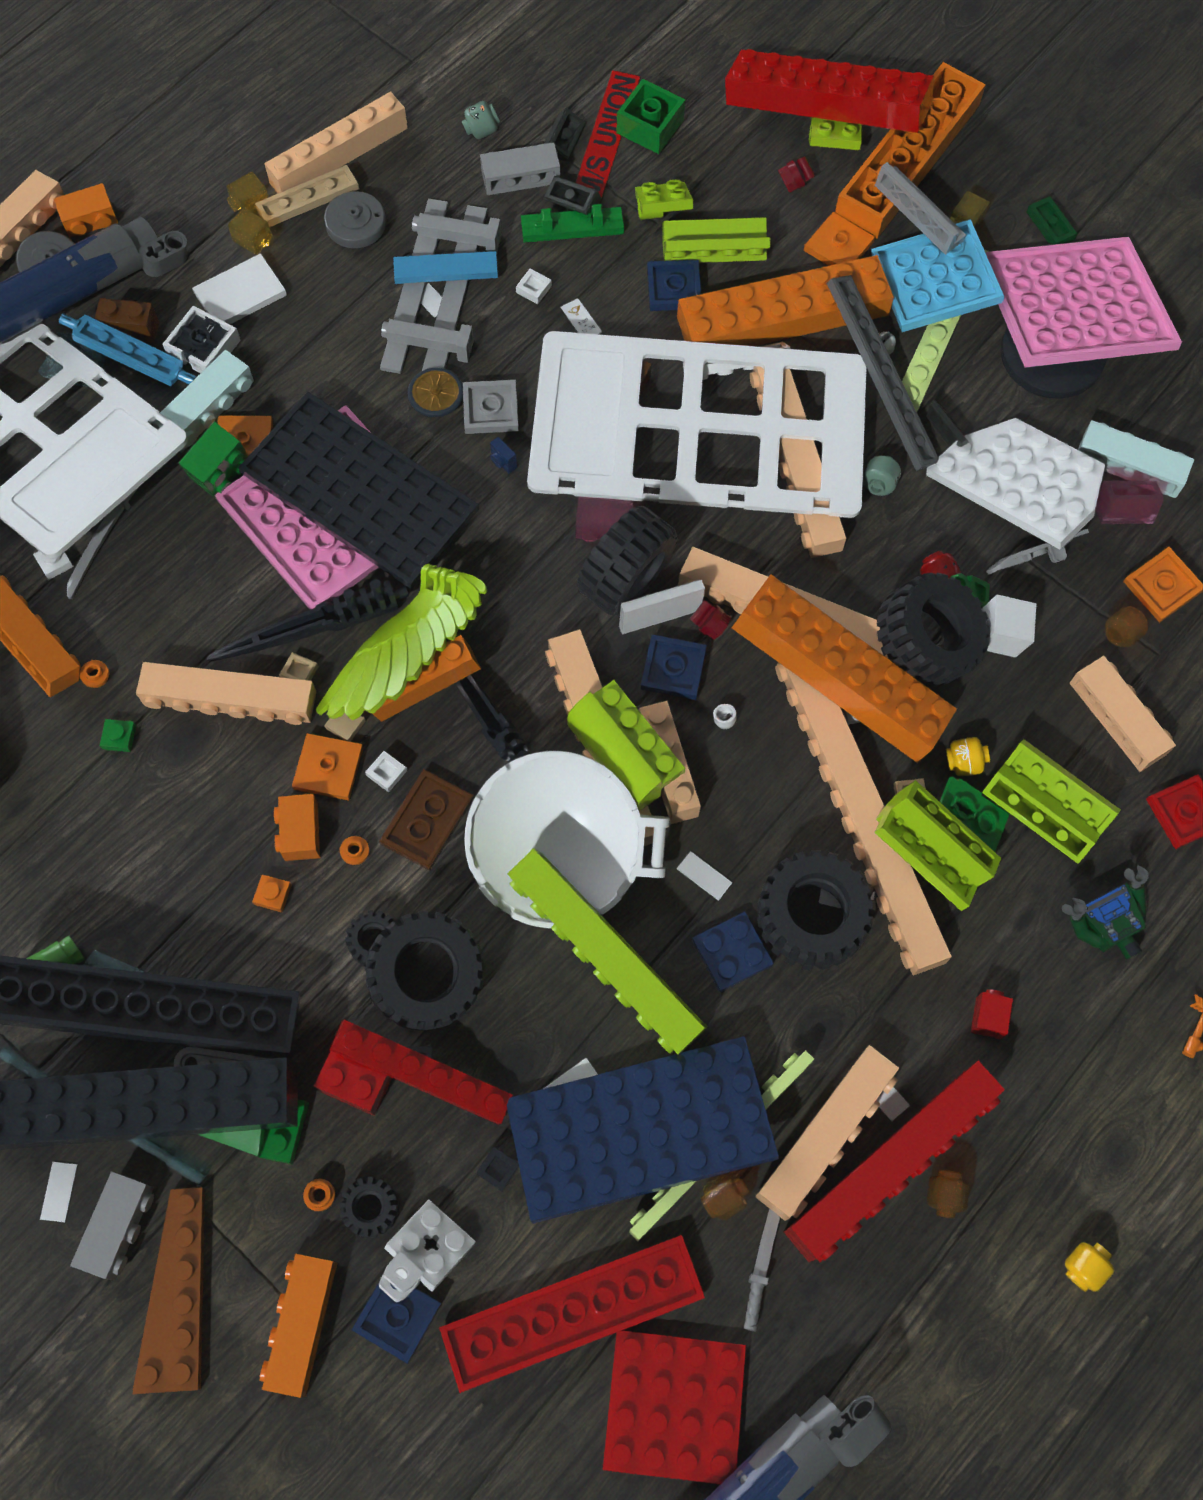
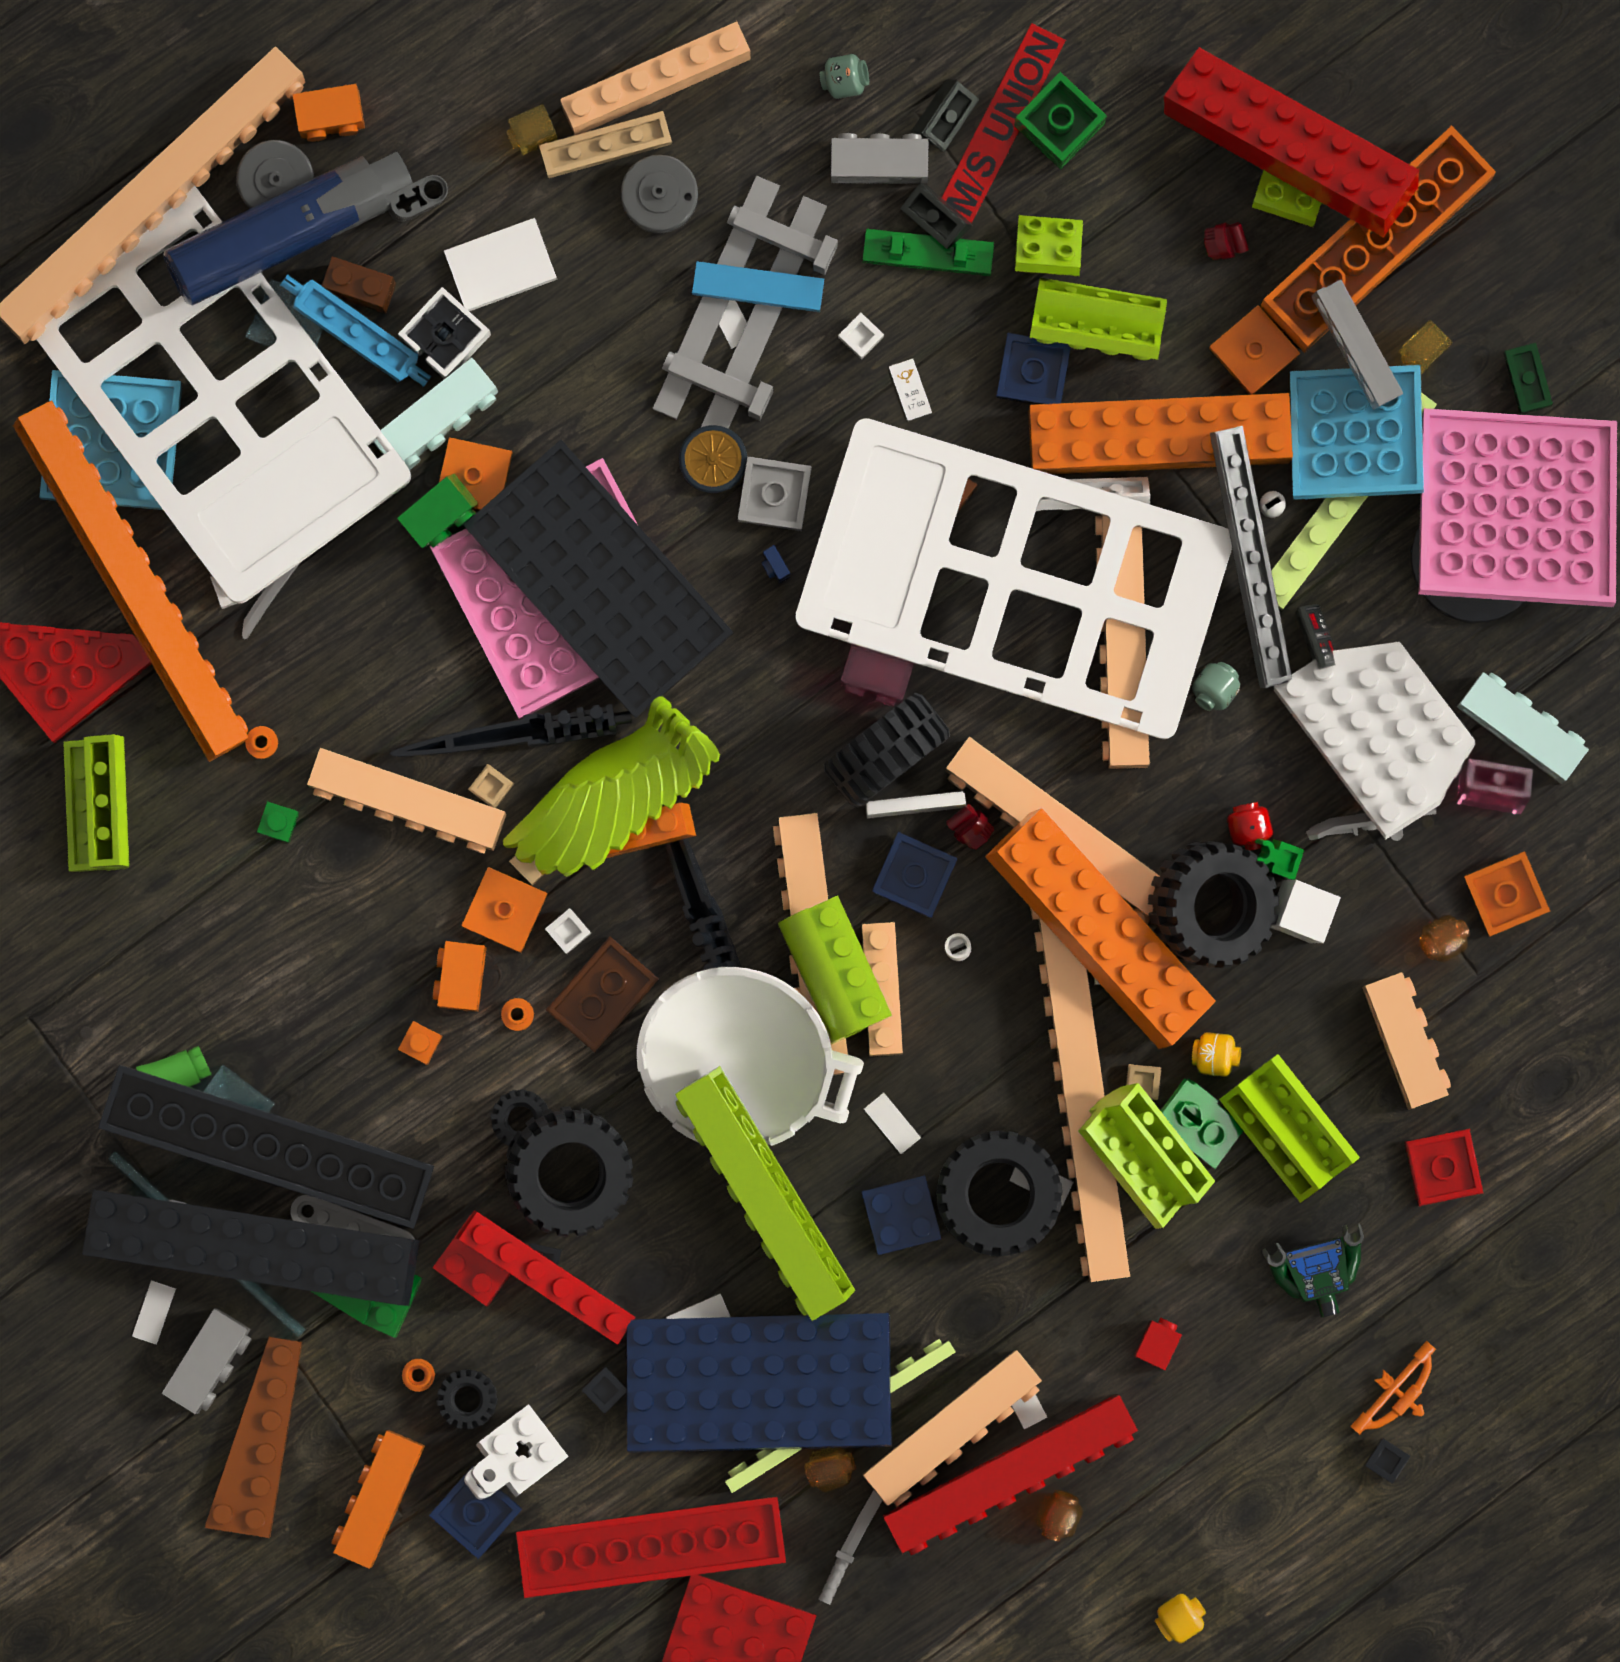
camera: 15 degrees right, 15 degrees up
clear yellow brick [228,208,272,255] -> none

